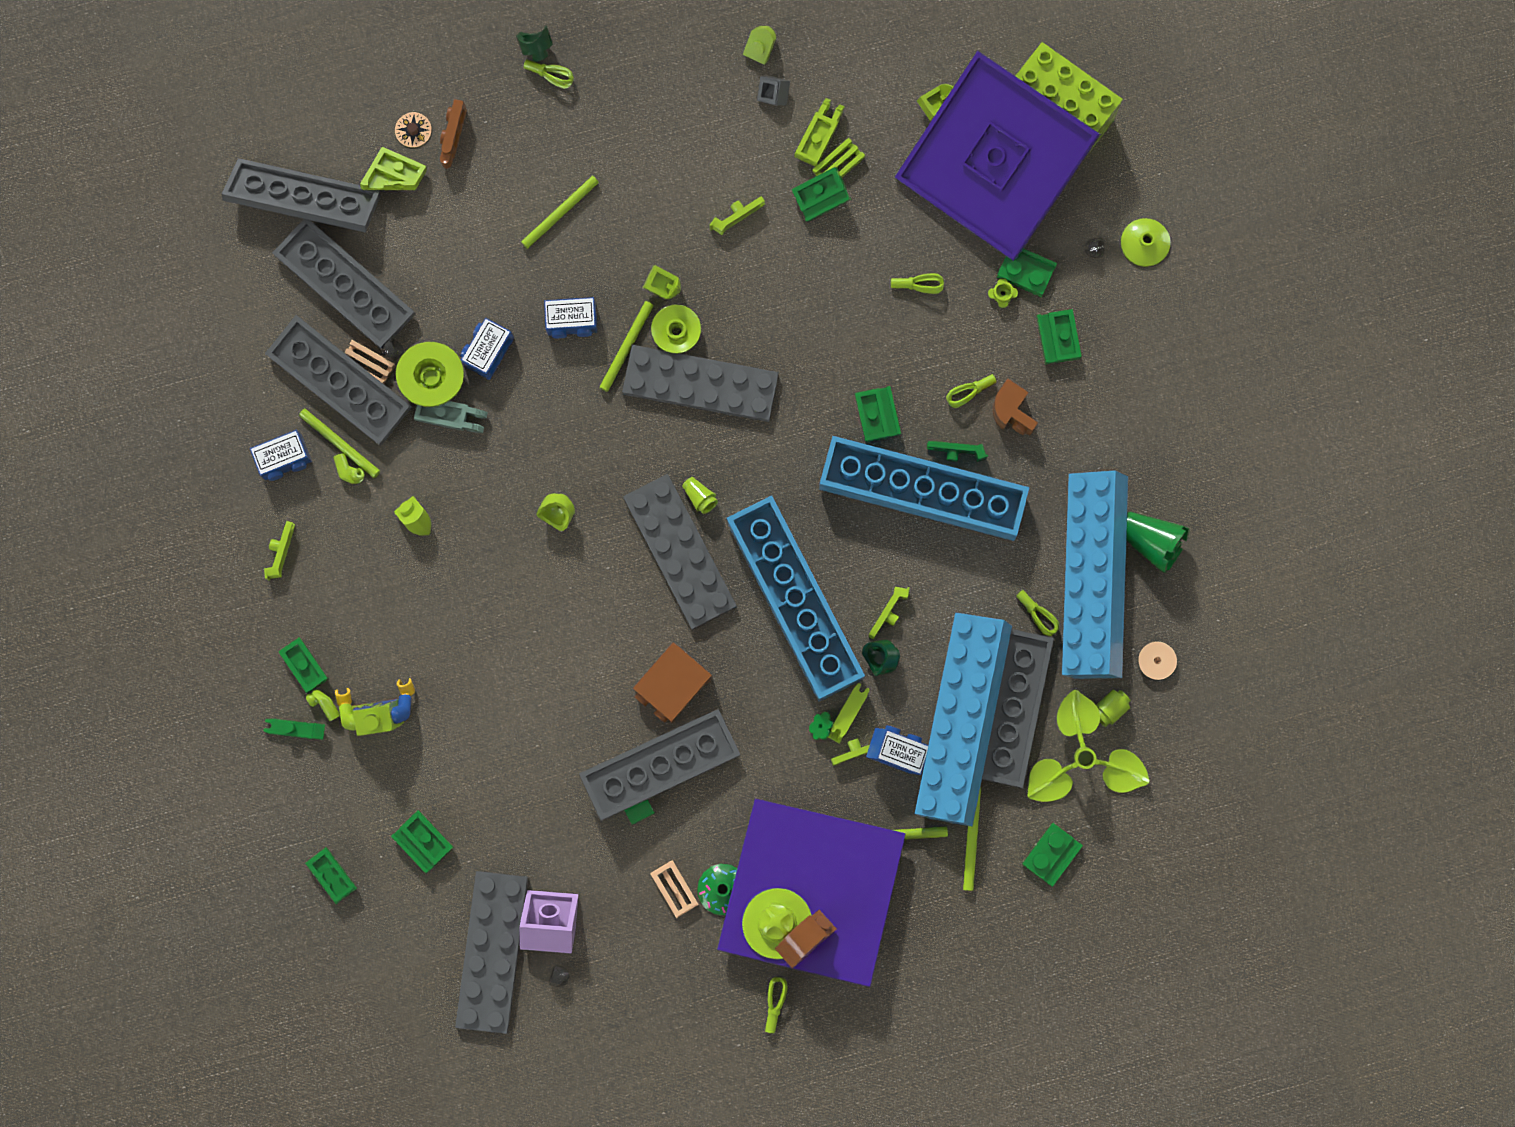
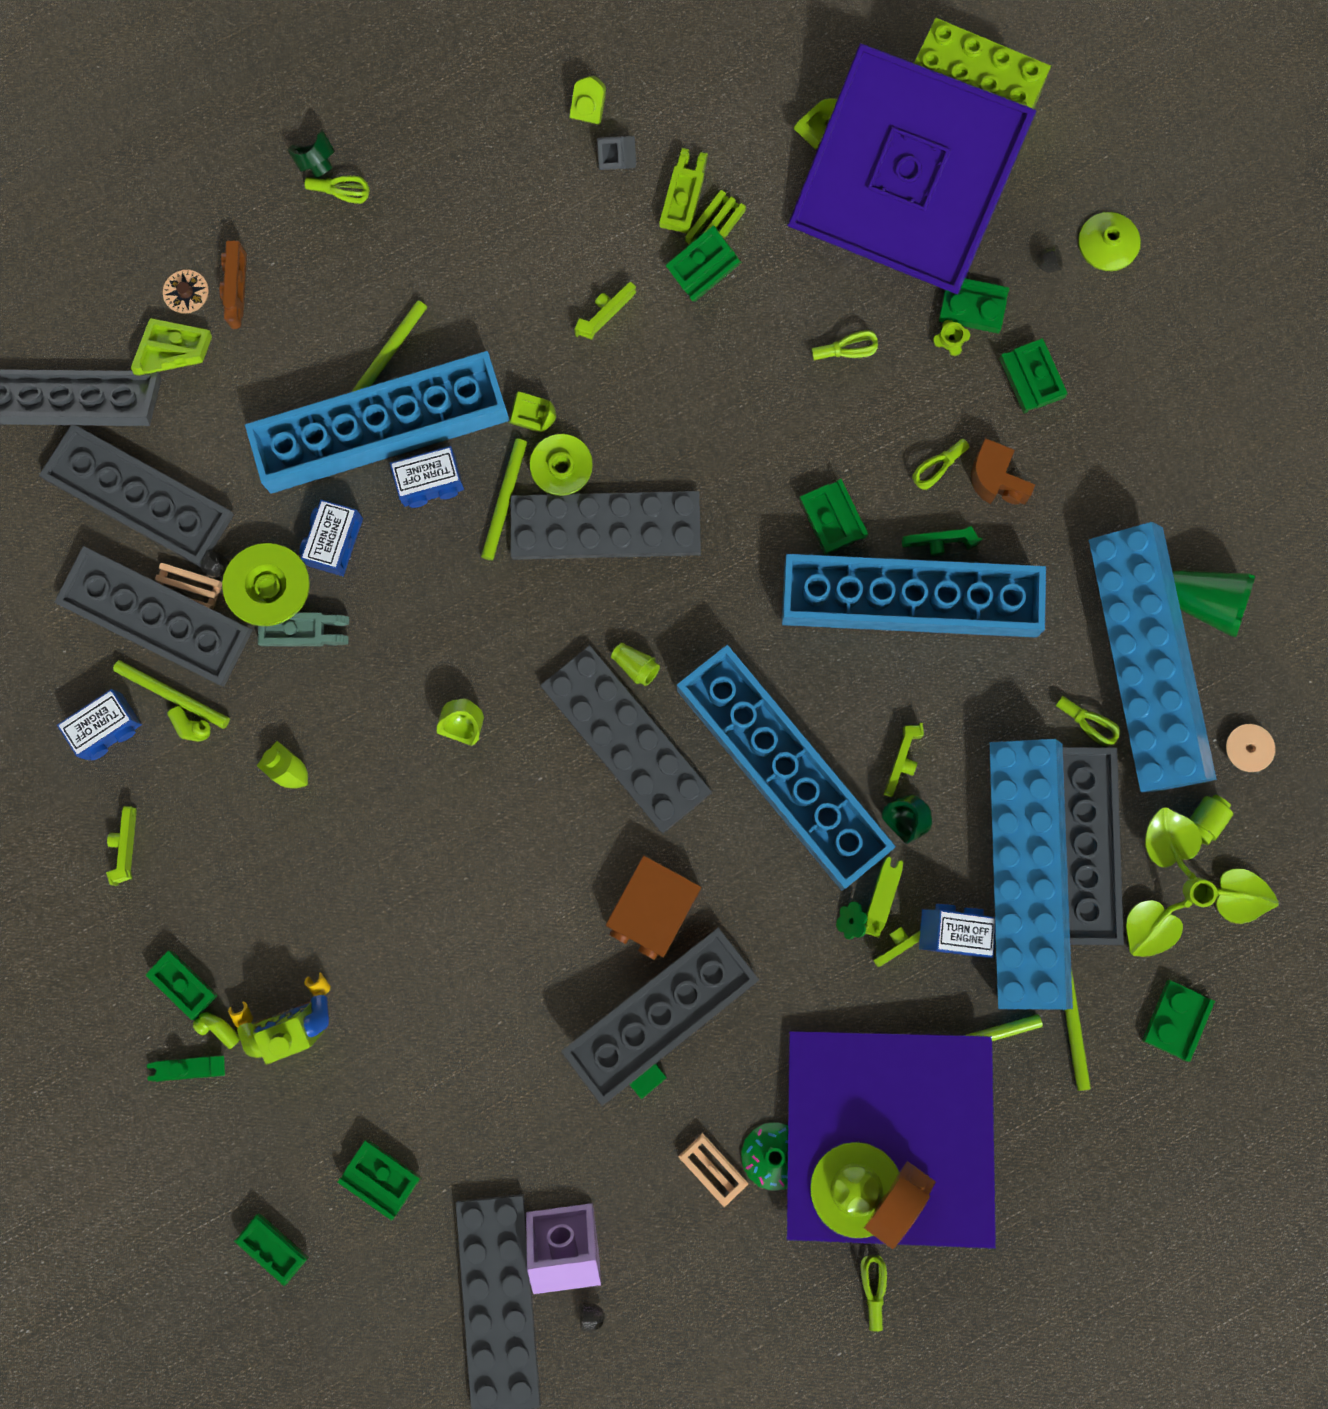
camera: 10 degrees left, 0 degrees up
none -> dark azure brick [245,351,509,494]

